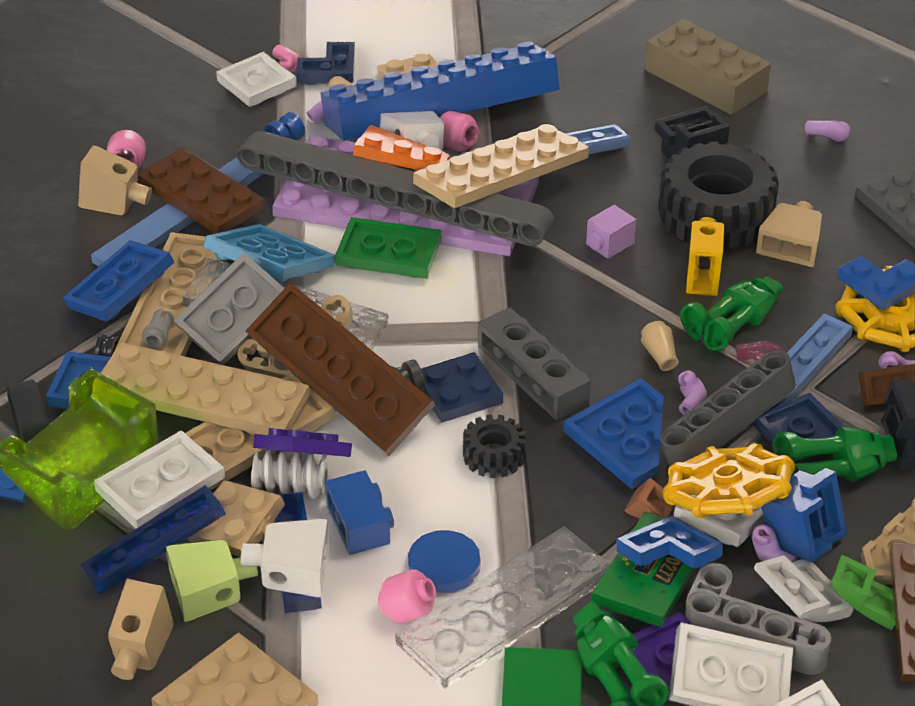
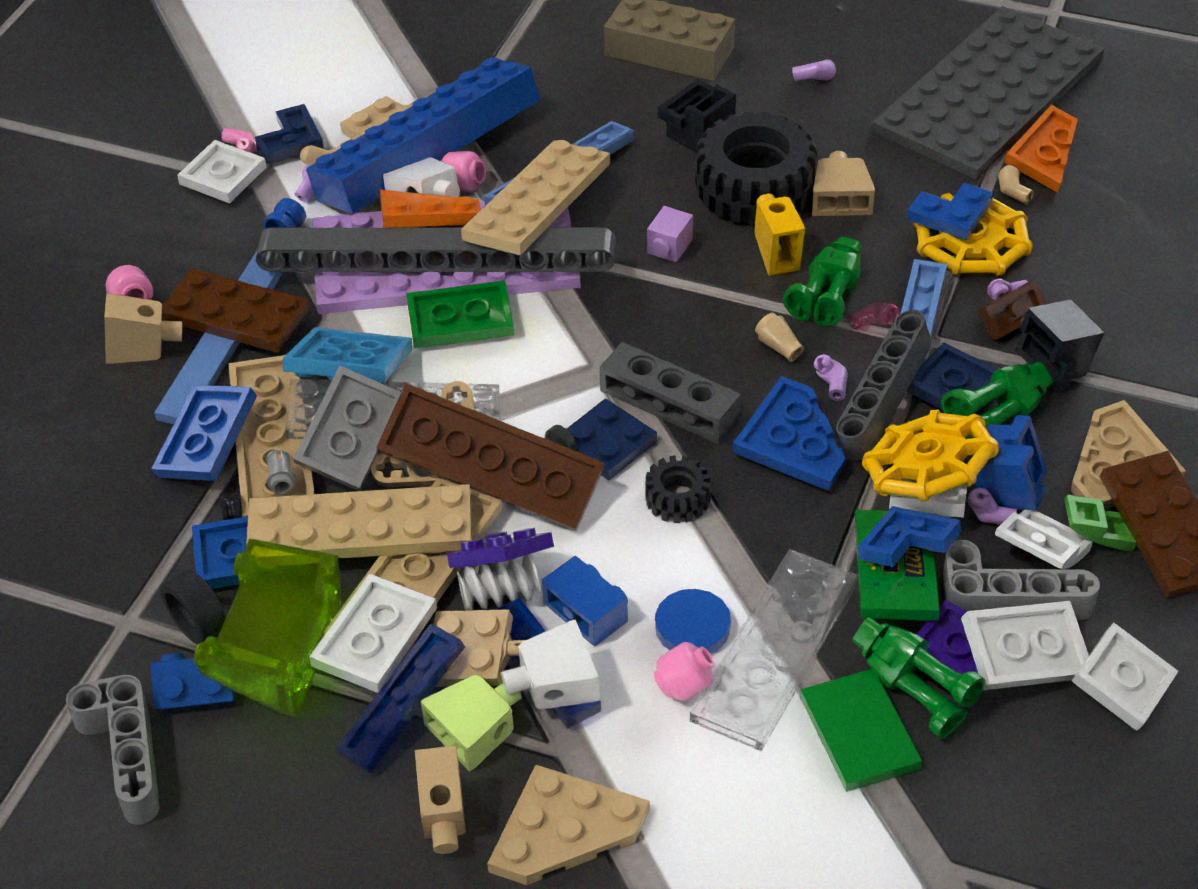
camera: 20 degrees left, 5 degrees up
nougat slope [624,478,674,519] -> none

